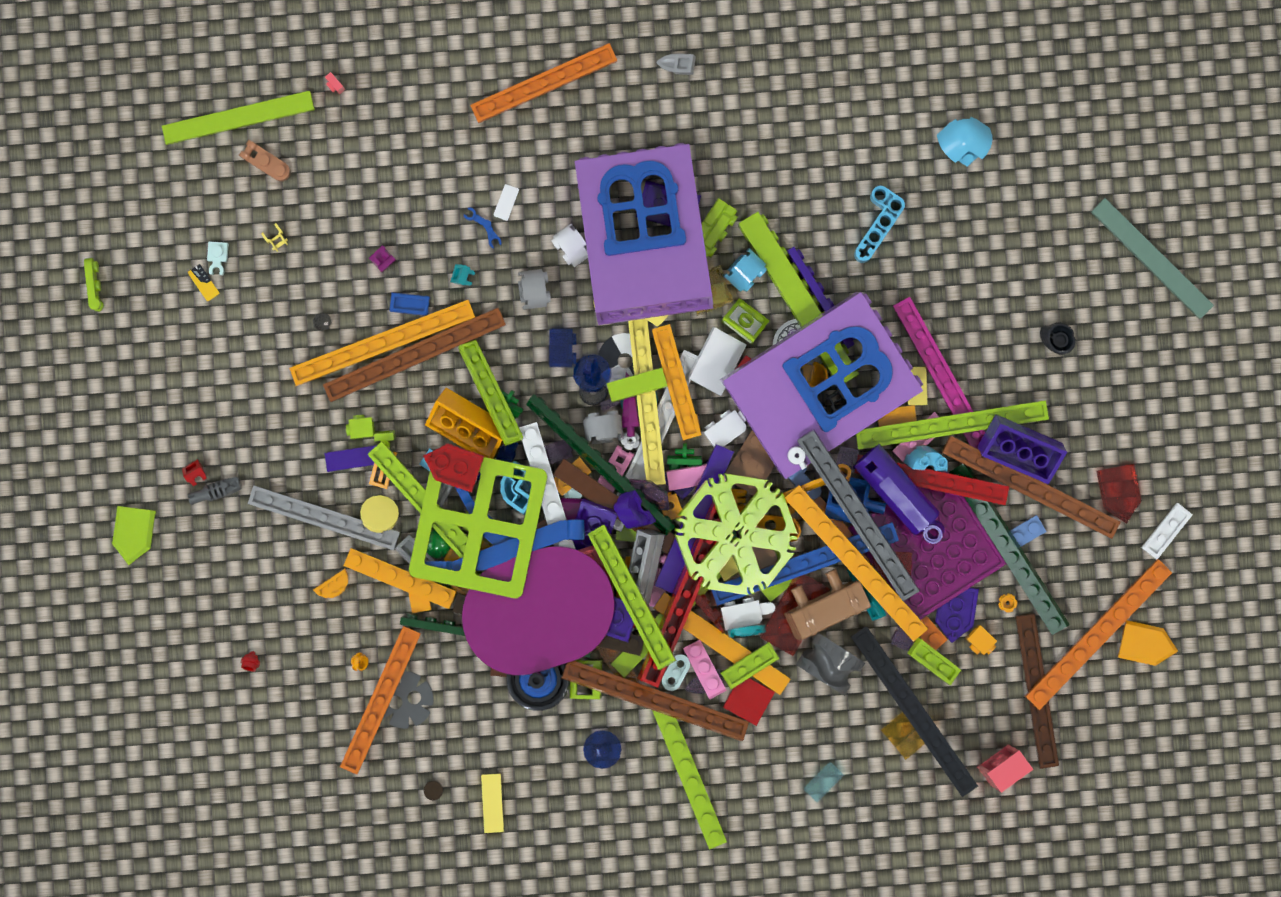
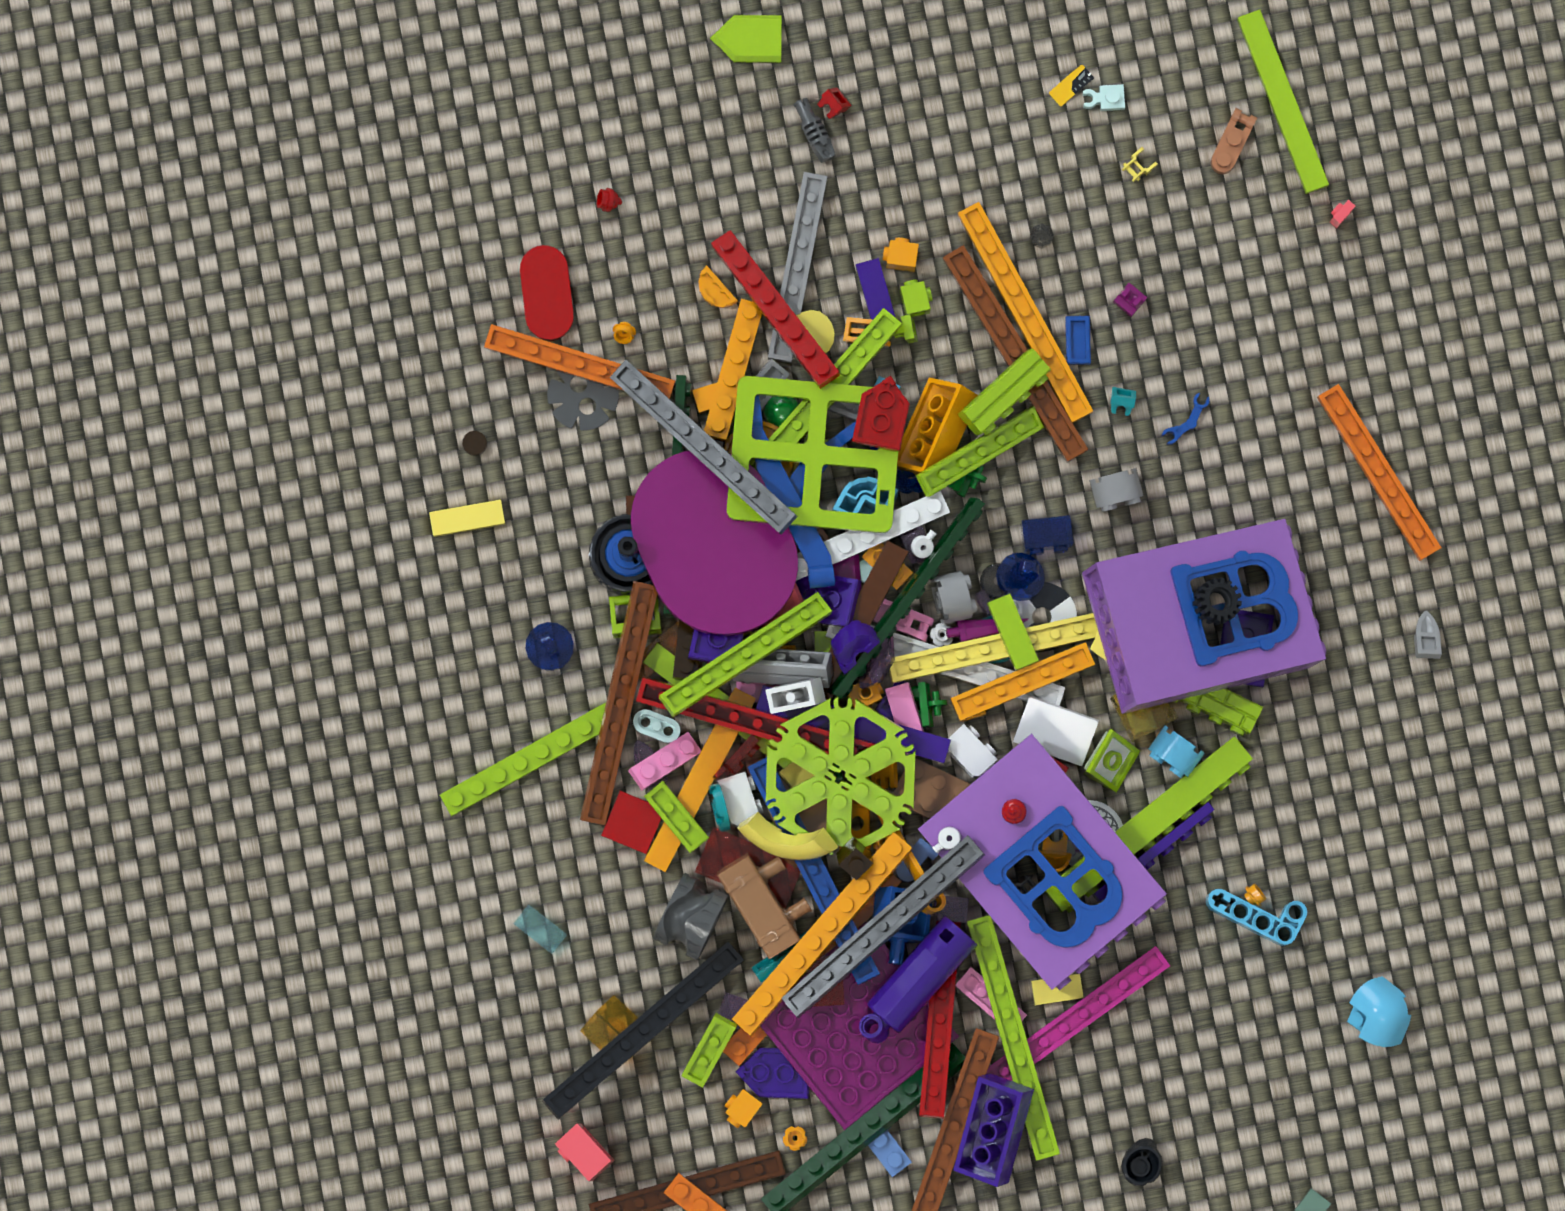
camera: 80 degrees right, 5 degrees down
white sticker [494,184,519,221] -> none
white cylinder [551,224,588,267] -> none
light orange tile [877,405,917,427] -> none
medium azure cylinder [904,445,948,472] -> none
none -> red tile [520,245,574,341]
none -> plate [610,360,798,535]
none -> red plate [711,230,840,389]
none -> light yellow brick [737,812,838,860]
none -> white brick [765,677,826,714]
none -> dark brown brick [836,837,874,880]
none -> light orange brick [882,238,919,272]
none -> white piece [911,530,937,558]
none -> lime brick [958,348,1051,436]
none -> red plate [1002,799,1027,824]
none -> black tyre [1193,578,1242,625]
none -> light orange plate [1244,884,1266,907]

